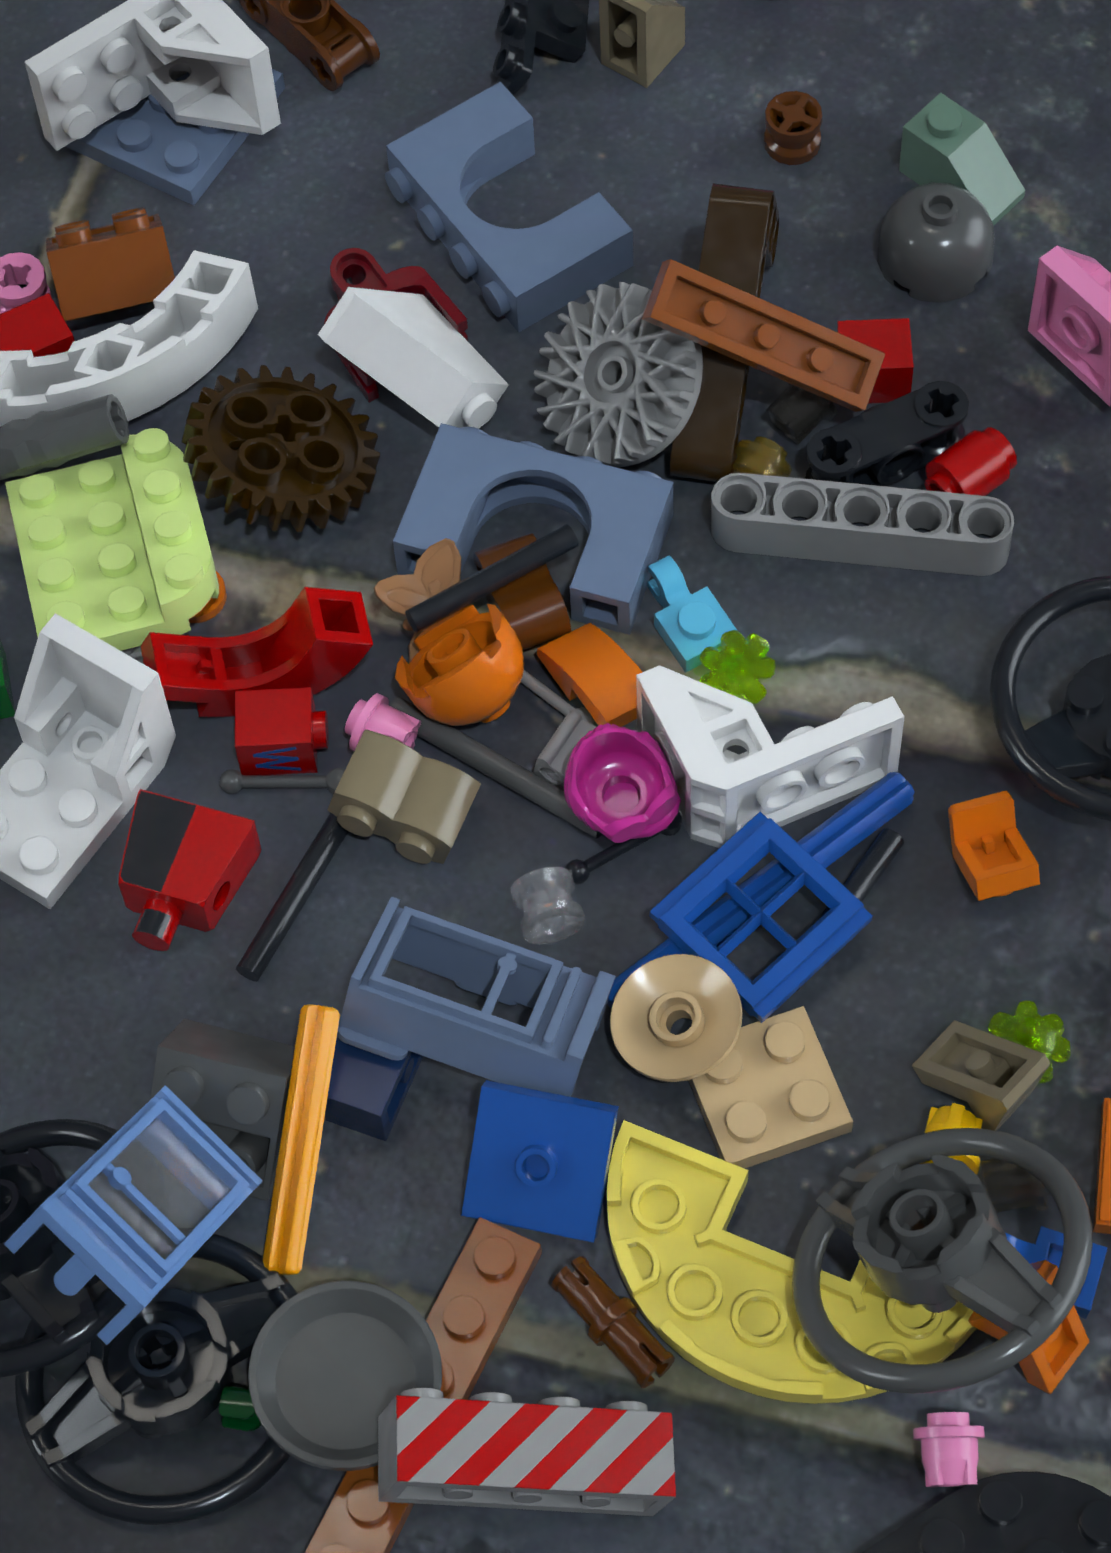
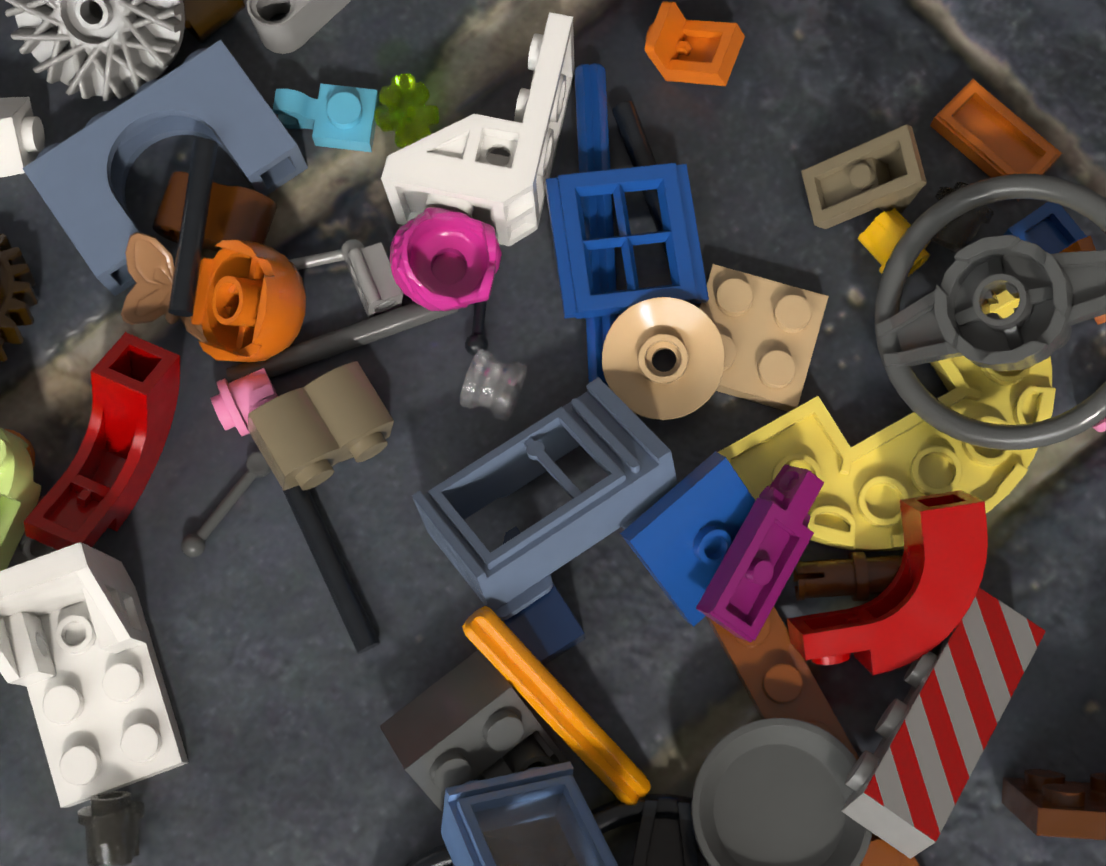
camera: 50 degrees left, 15 degrees up
red torso [118,789,262,951] -> none
red brick [235,687,329,775] -> none
orange slope [537,623,642,727] -> none
clear neon green plant [988,1000,1071,1083] -> none
none -> magenta hinge [696,464,824,643]
none -> red arch [787,490,988,675]

